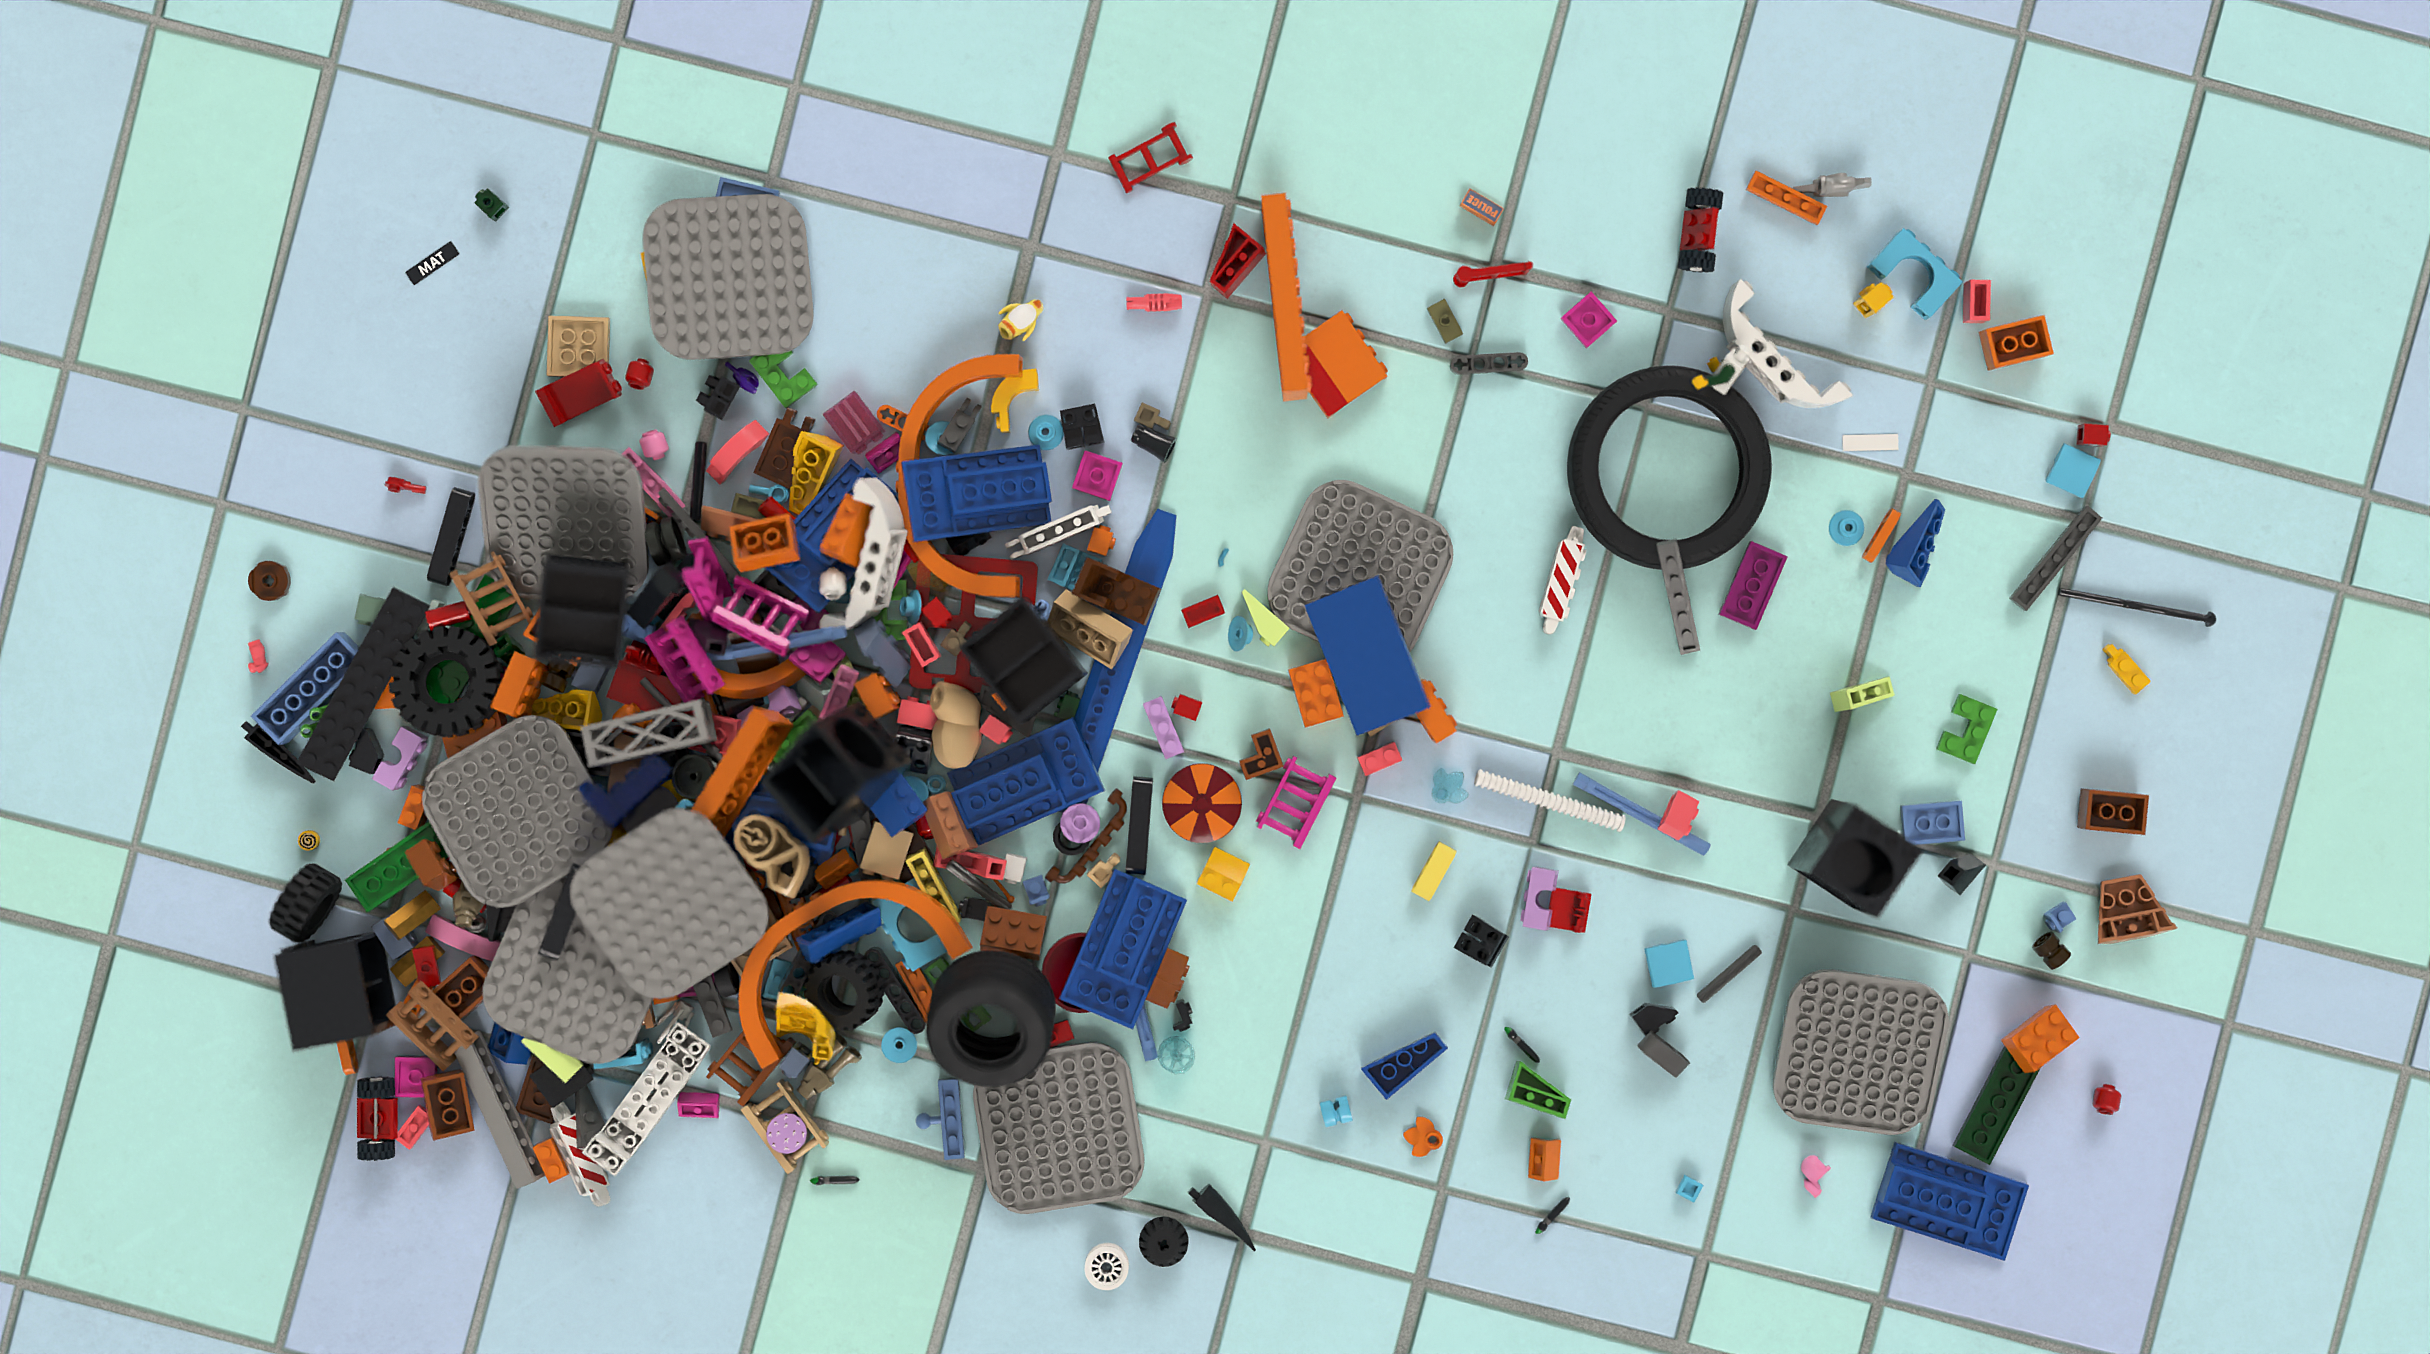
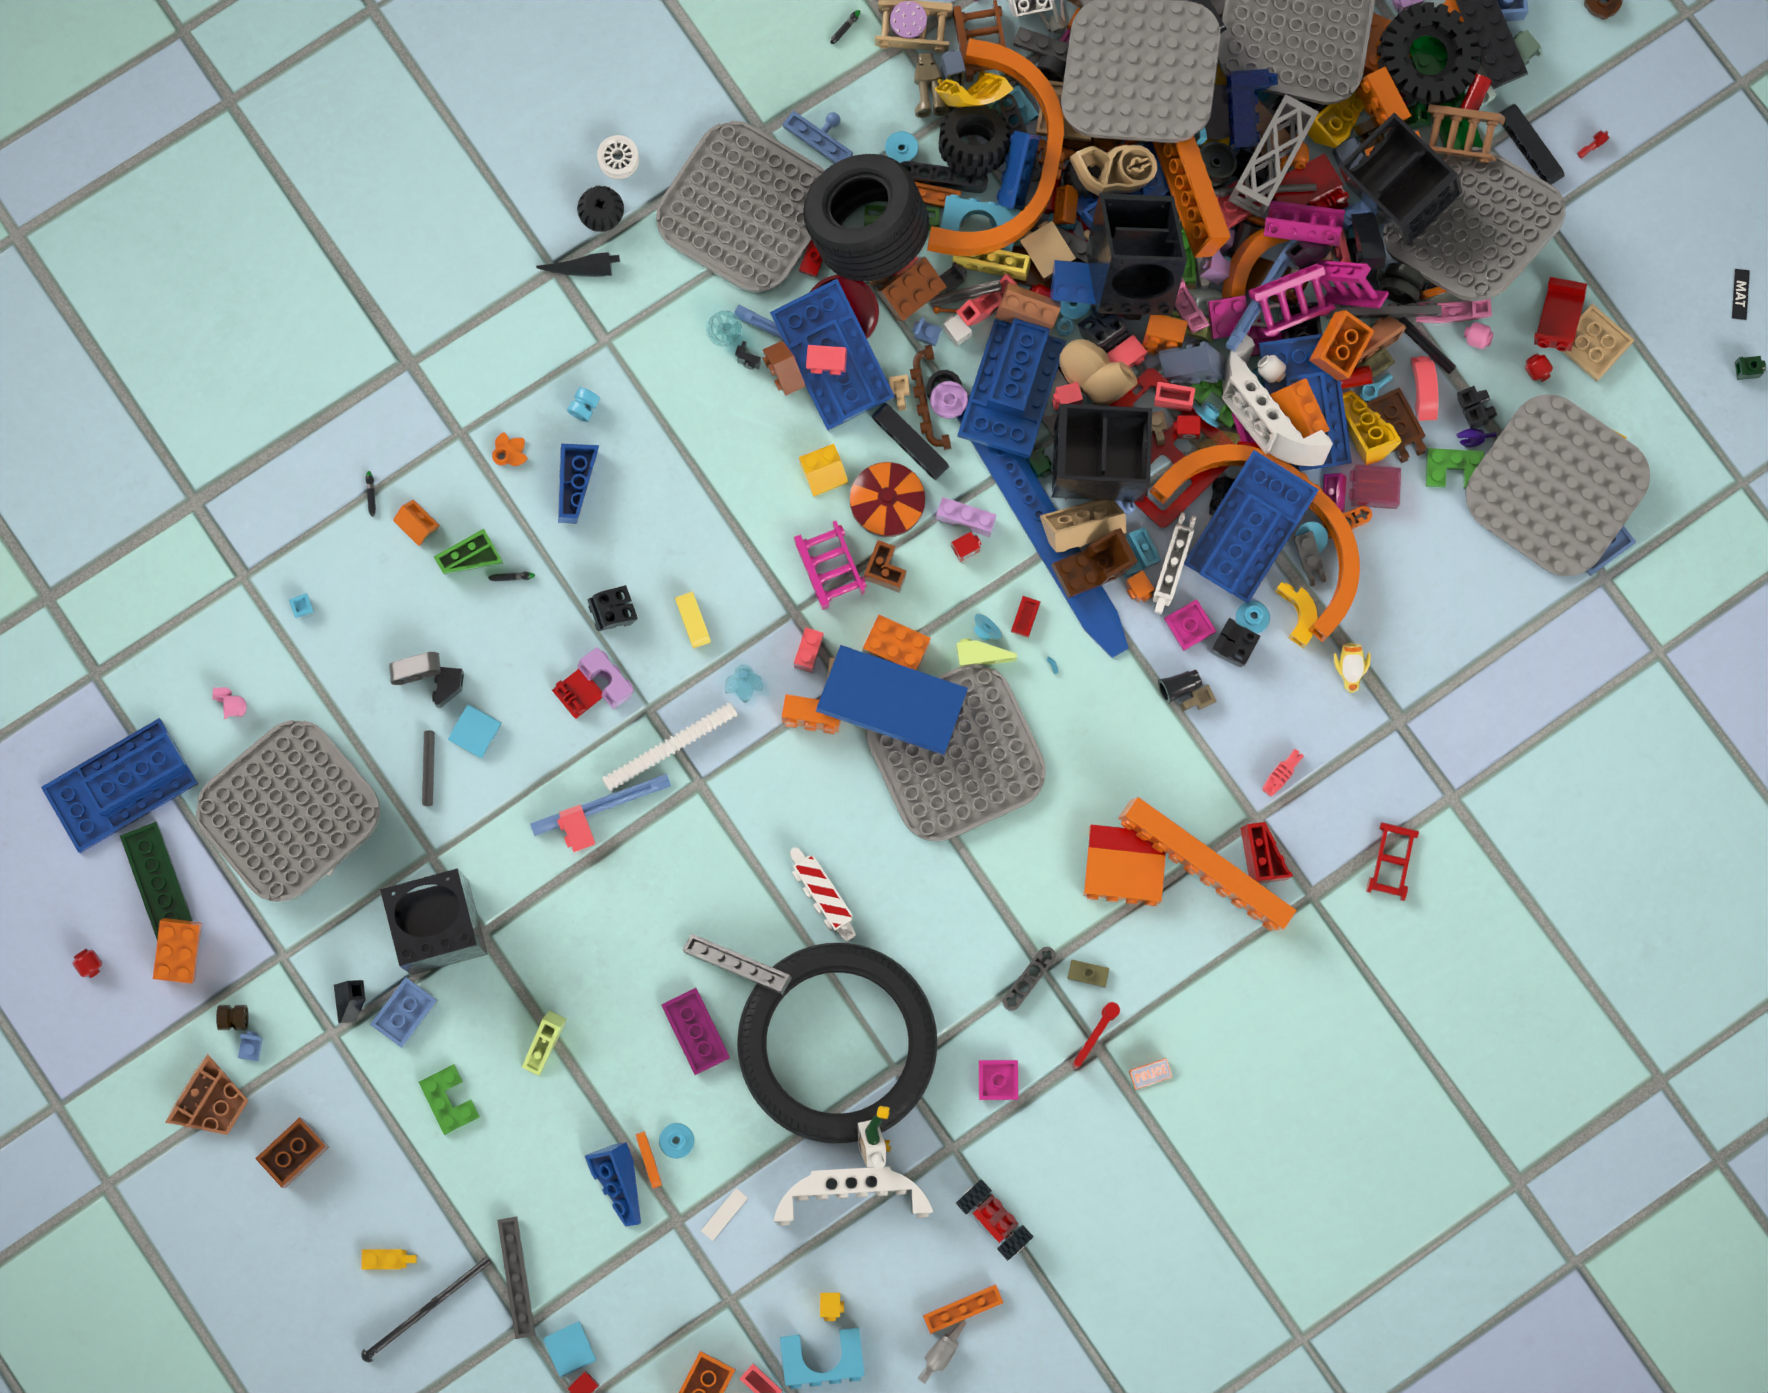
camera: 125 degrees right, 10 degrees down
none -> coral brick [806,345,847,375]

